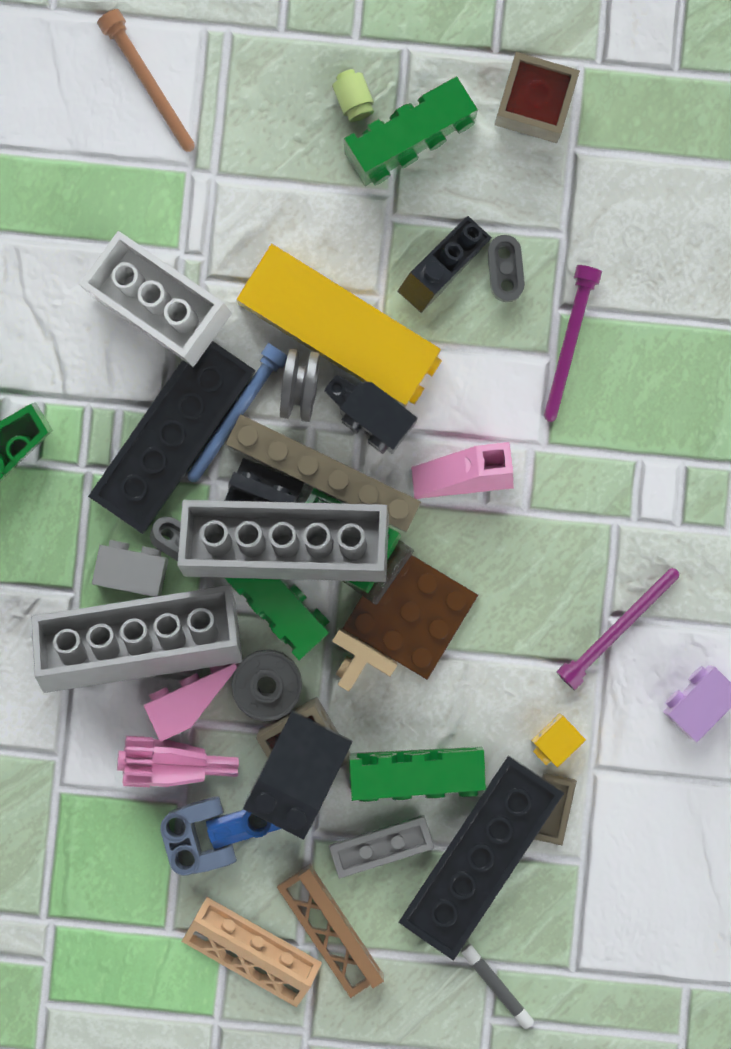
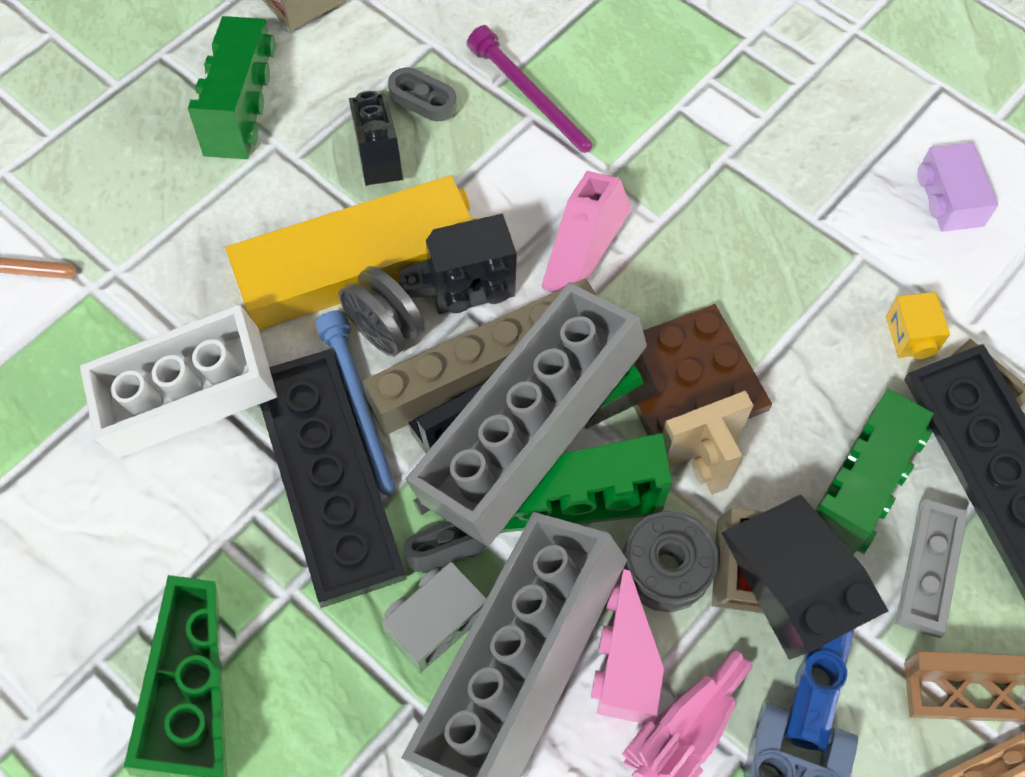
camera: 55 degrees left, 25 degrees down
yellowish green brick [332,69,374,122] -> none
magenta piece [556,568,679,691] -> none

